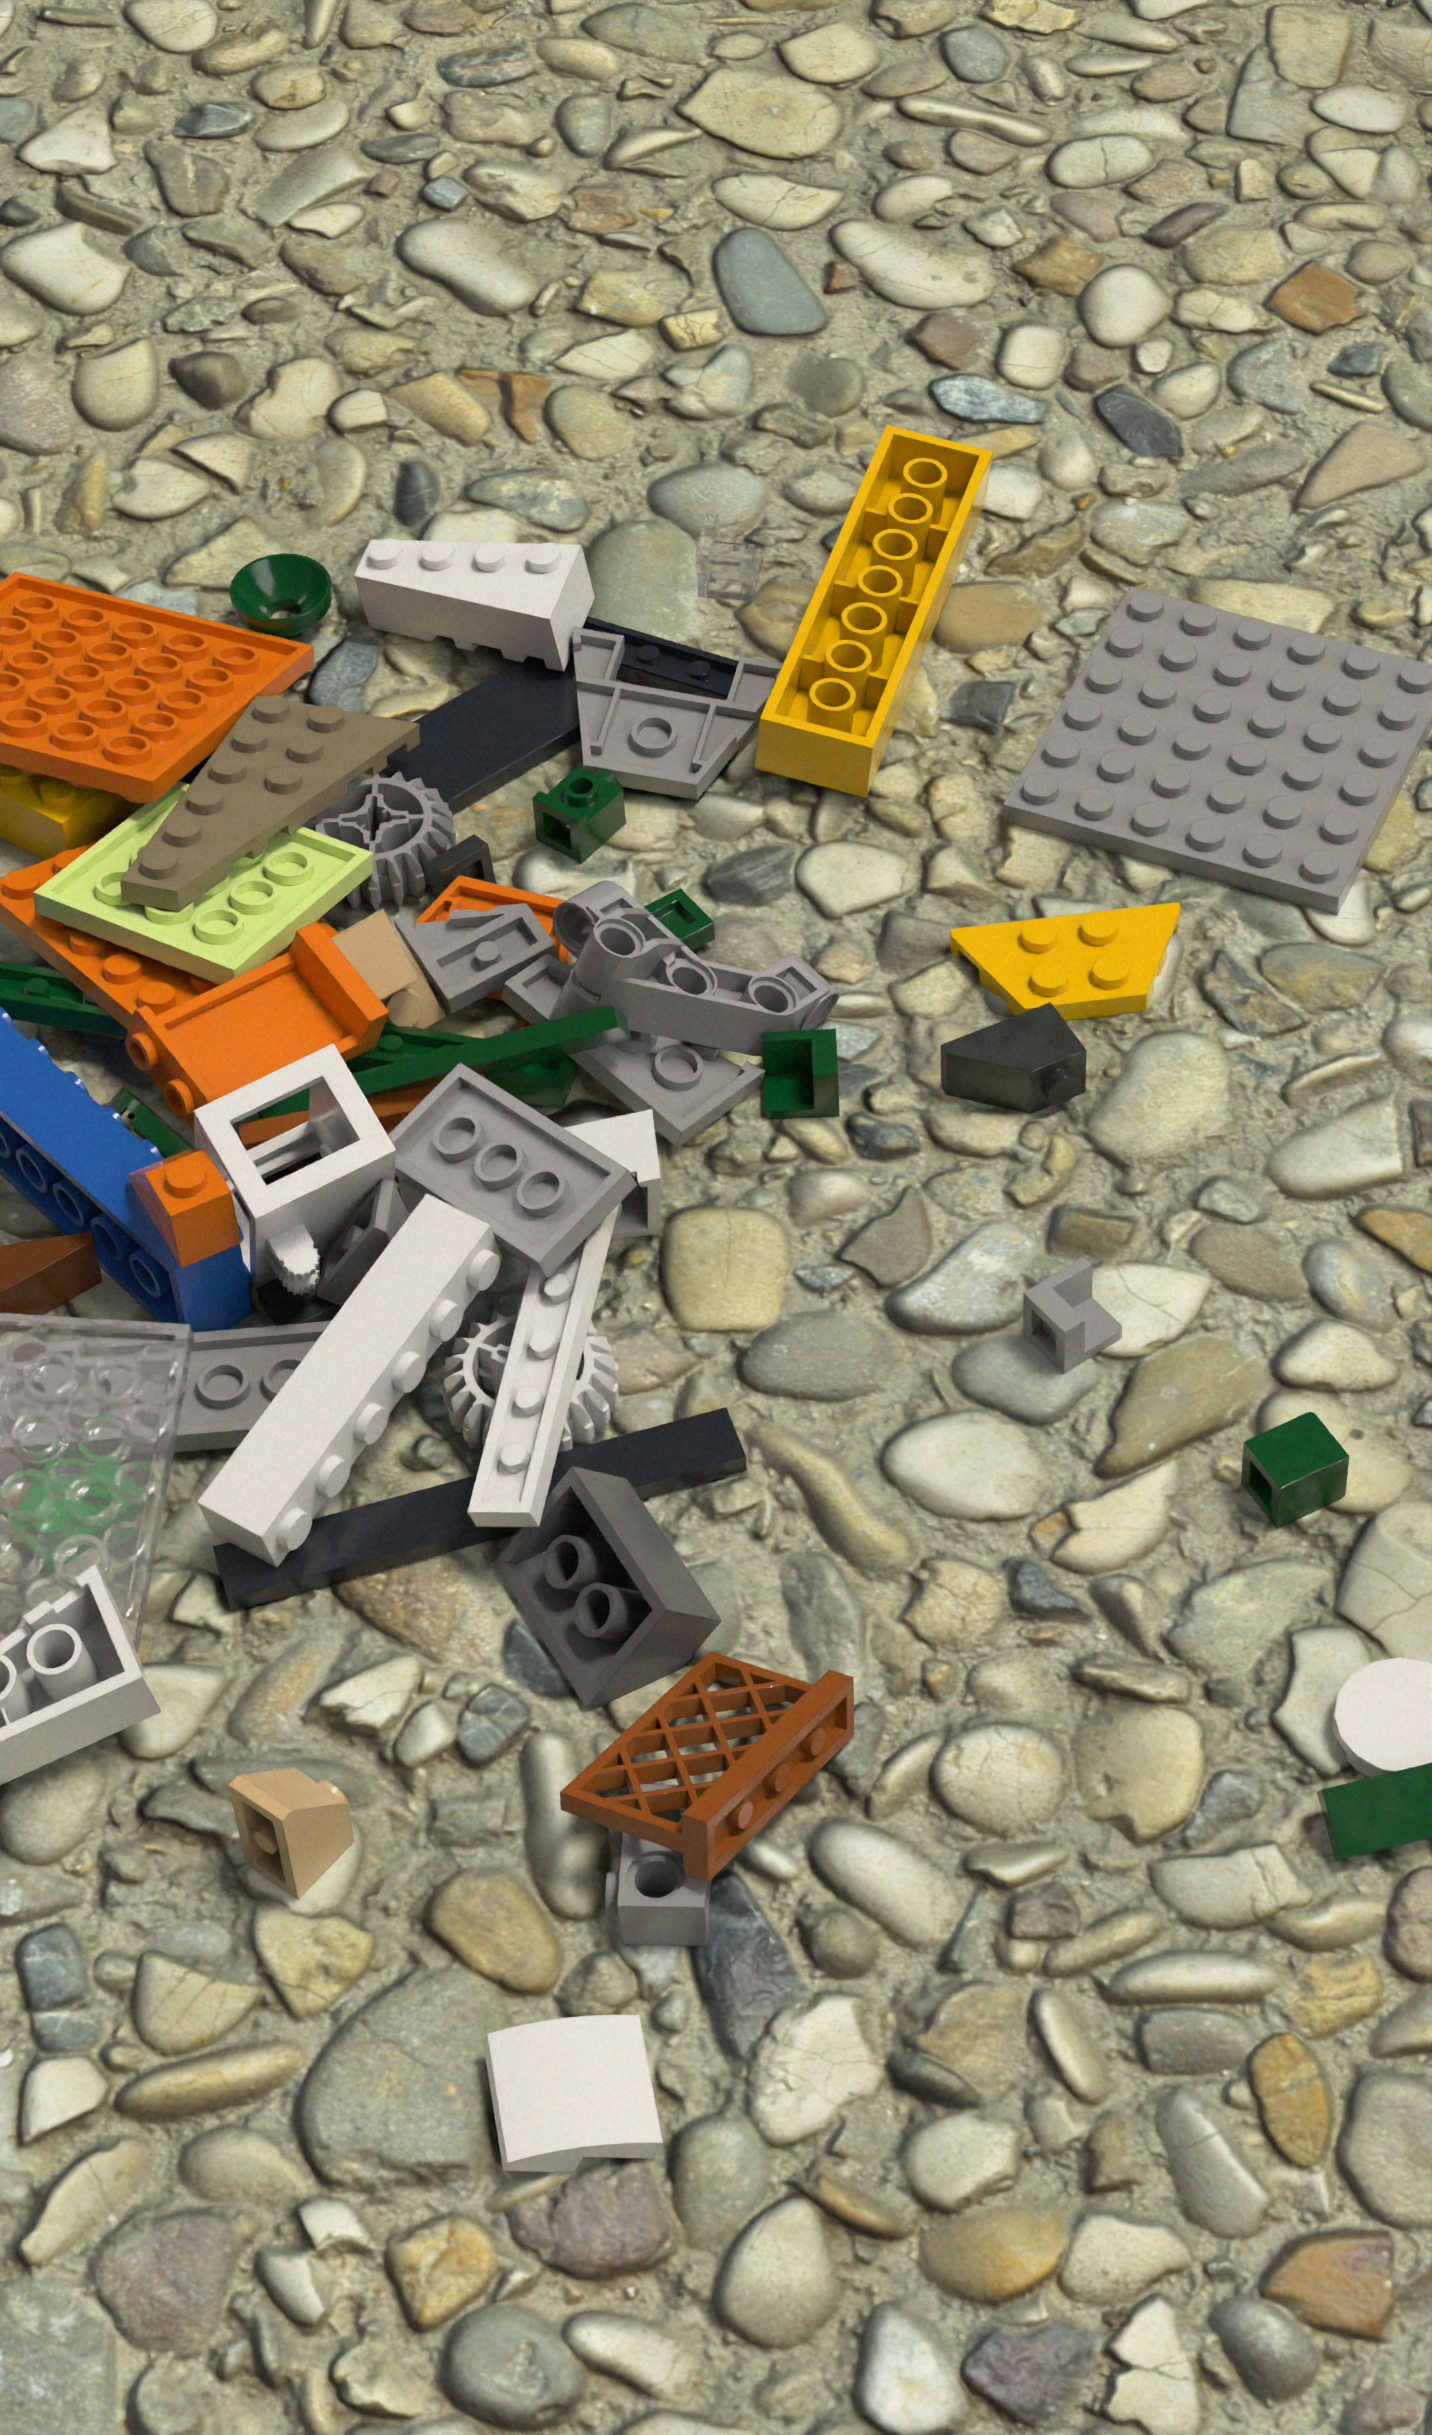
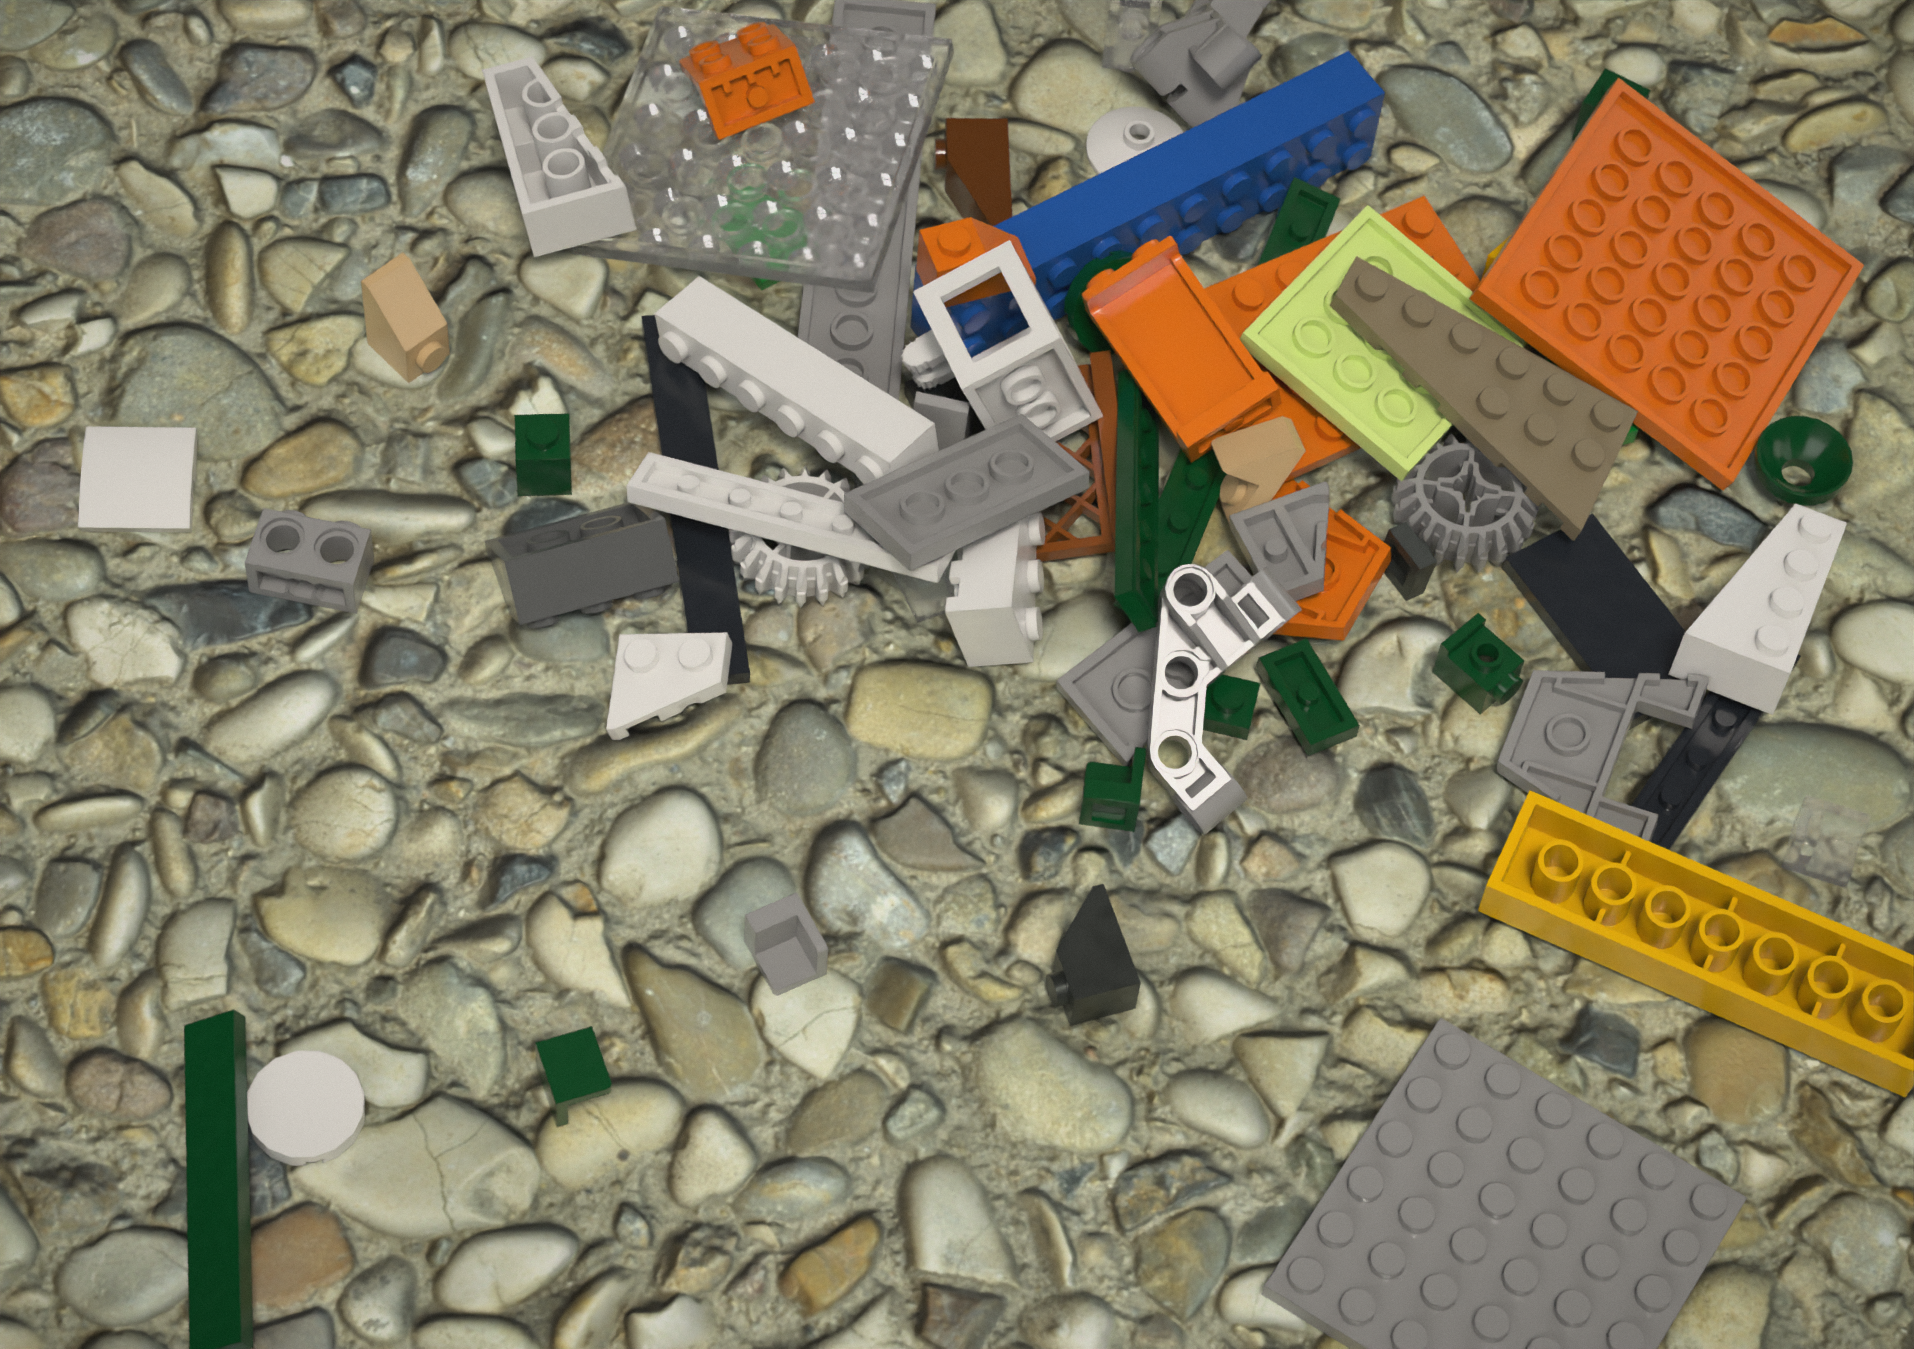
camera: 90 degrees right, 10 degrees up
dark orange fence [560,1651,854,1882] -> none
yellow wing [950,902,1181,1021] -> none
none -> dark green brick [515,413,572,496]
none -> white wing [606,632,732,740]

